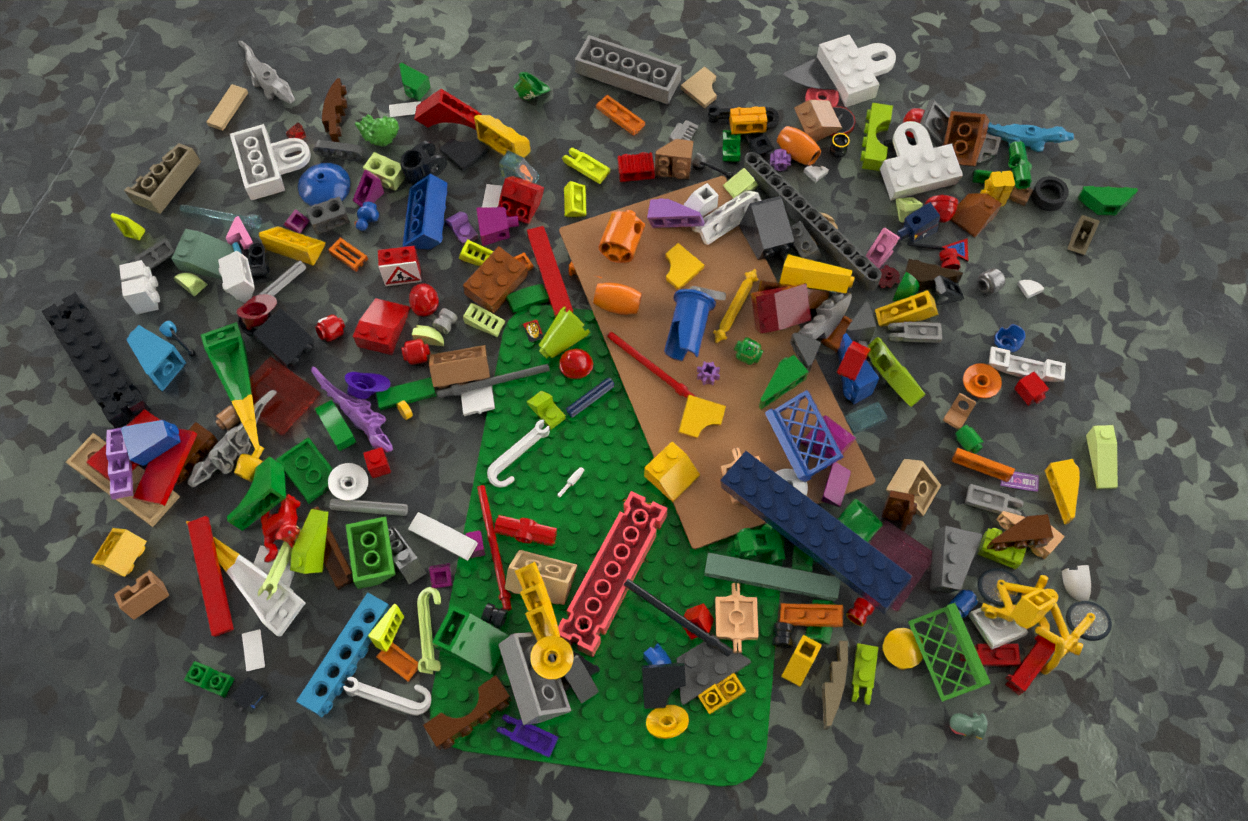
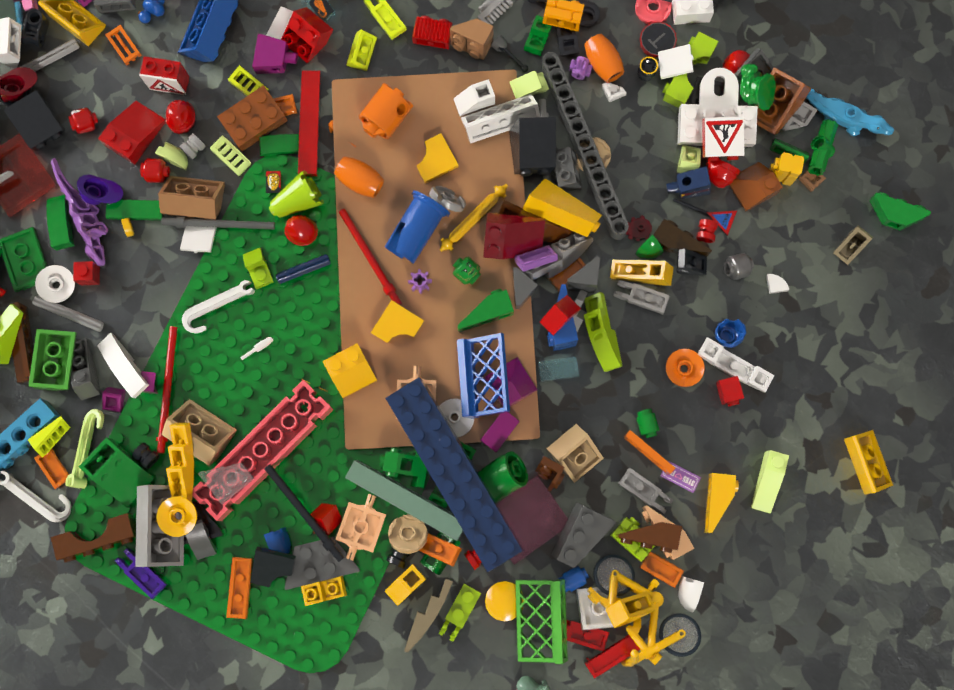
camera: 20 degrees right, 15 degrees up
medium lavender slope [445,212,478,247] -> none
red piece [494,515,557,546] -> none
yellow dish [646,705,689,739] -> none
medium lavender slope [647,198,705,228] -> none
medium nougat slope [794,100,842,142] -> none
bright pink slope [866,228,900,269] -> none
medium nougat bracket [943,393,976,430] -> none
black tyre [1031,176,1069,211] -> none
none -> clear wing [198,463,254,504]
none -> orange tile [226,557,253,619]
none -> tan tile [388,514,428,554]
none -> medium lavender tile [514,245,558,272]
none -> orange tile [639,551,684,588]
none -> white piece [658,44,694,80]
none -> piece [702,116,744,161]
none -> green piece [740,64,776,111]
none -> yellow slope [844,430,893,495]

